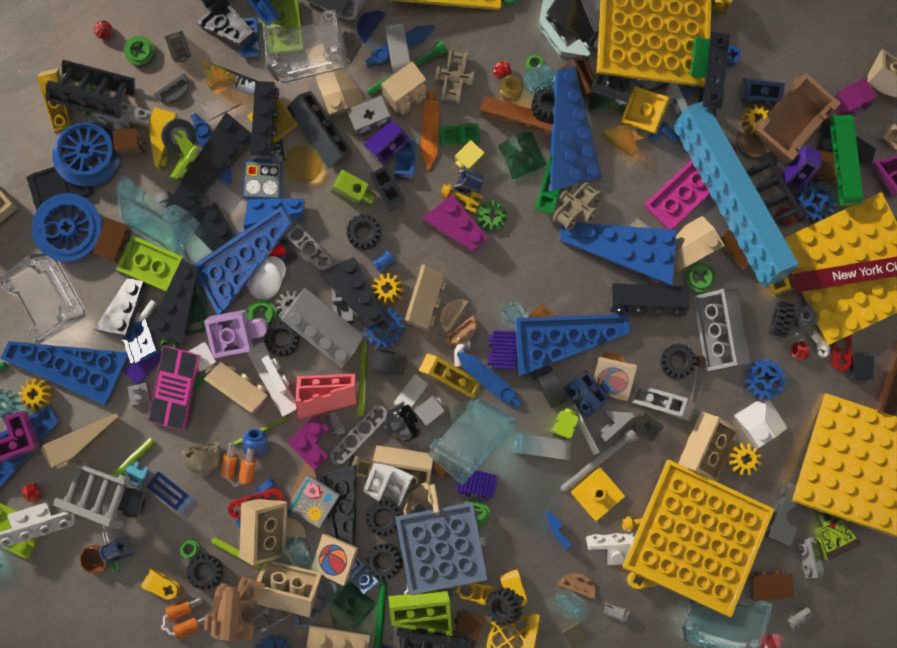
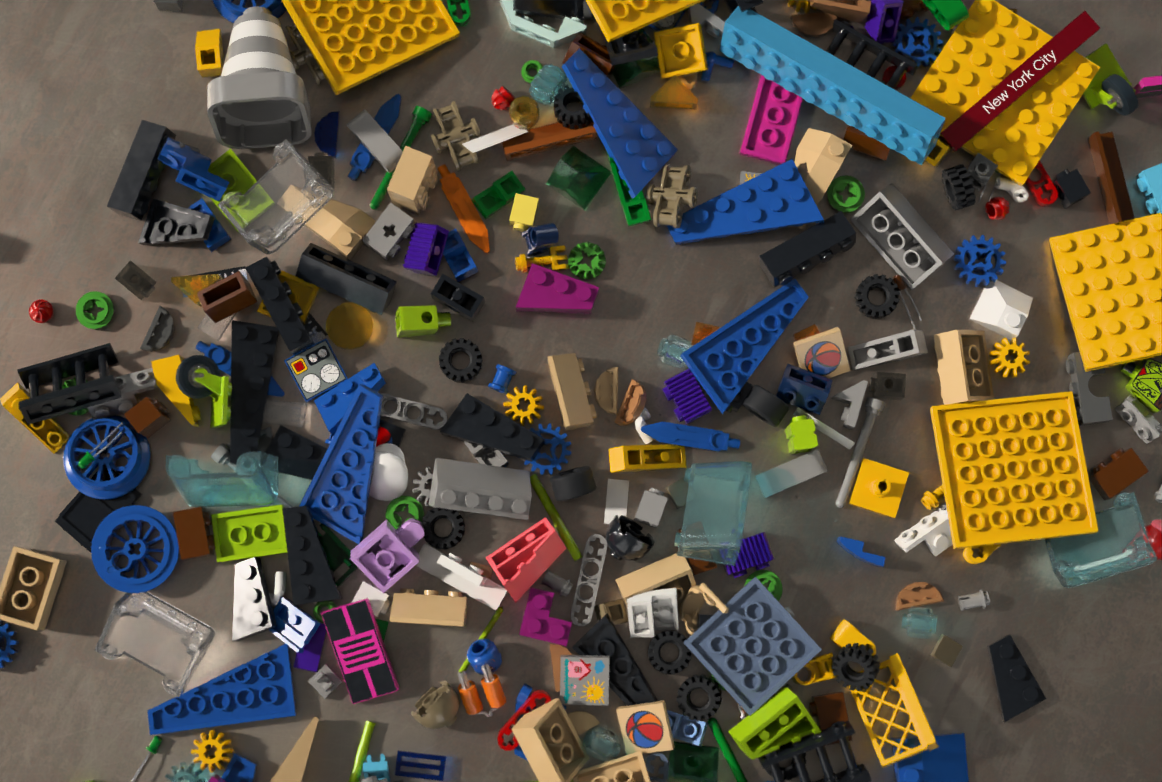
camera: 35 degrees left, 0 degrees up
none -> piece [78,423,123,469]
none -> reddish brown brick [197,271,257,323]
none -> white sticker [462,123,528,153]

